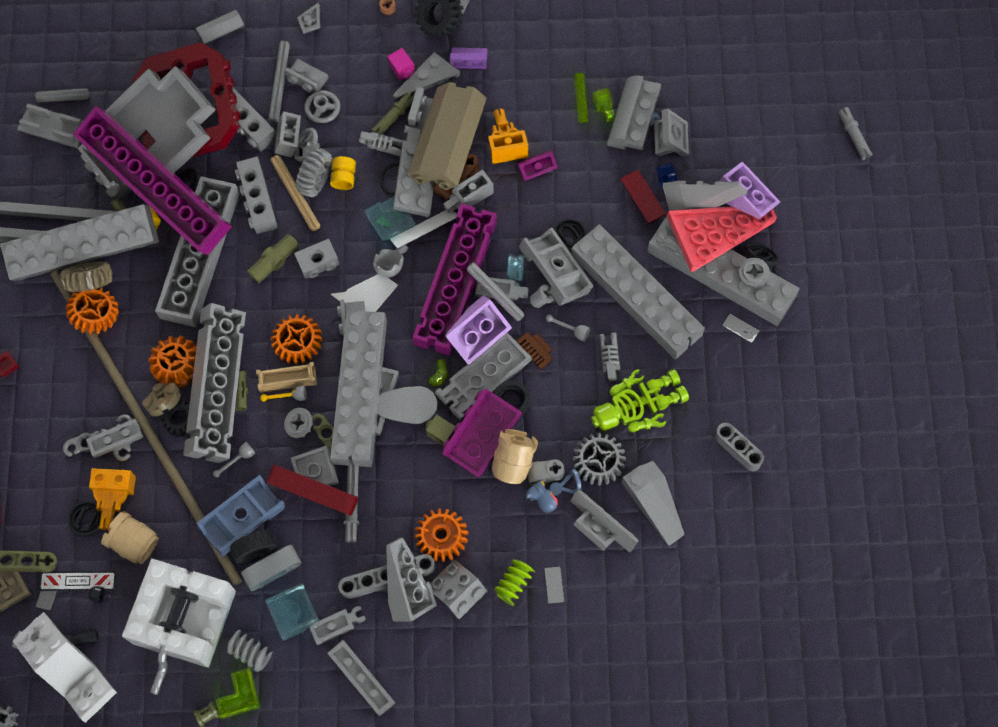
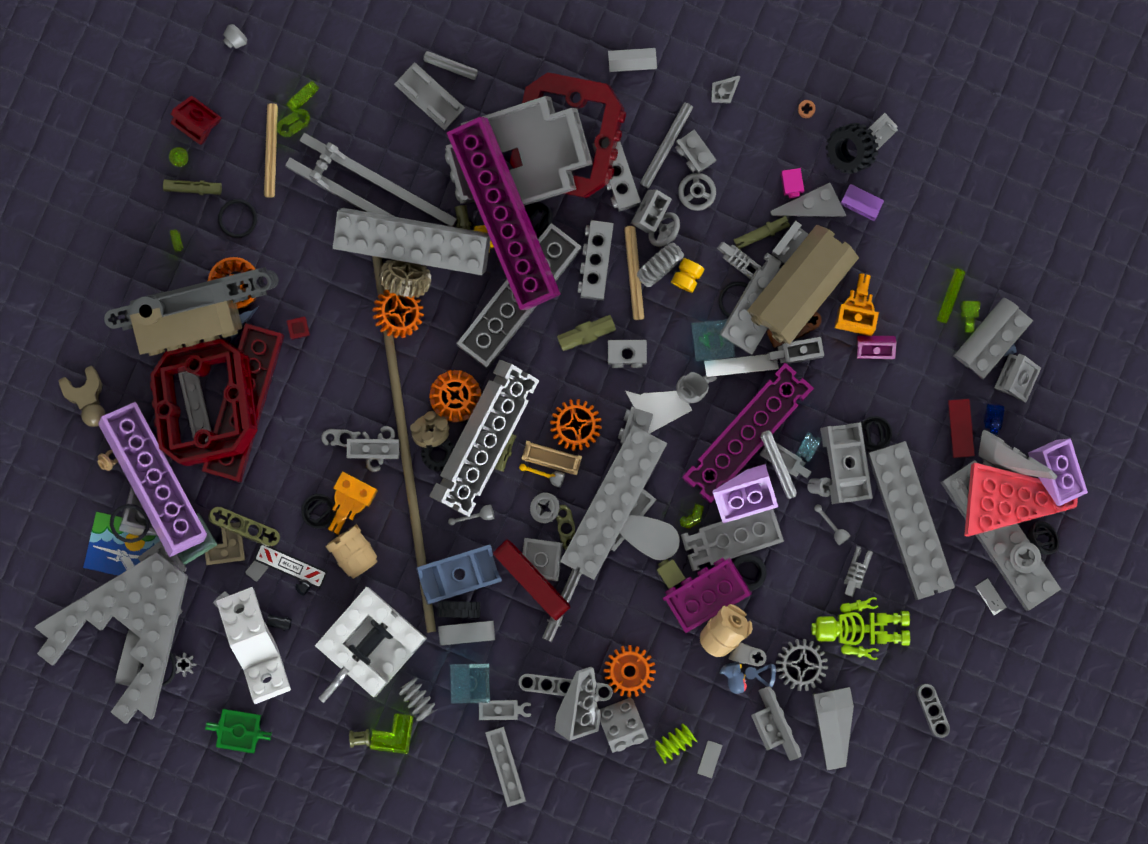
camera: 20 degrees right, 15 degrees up
reddish brown piece [516,332,553,370] -> none

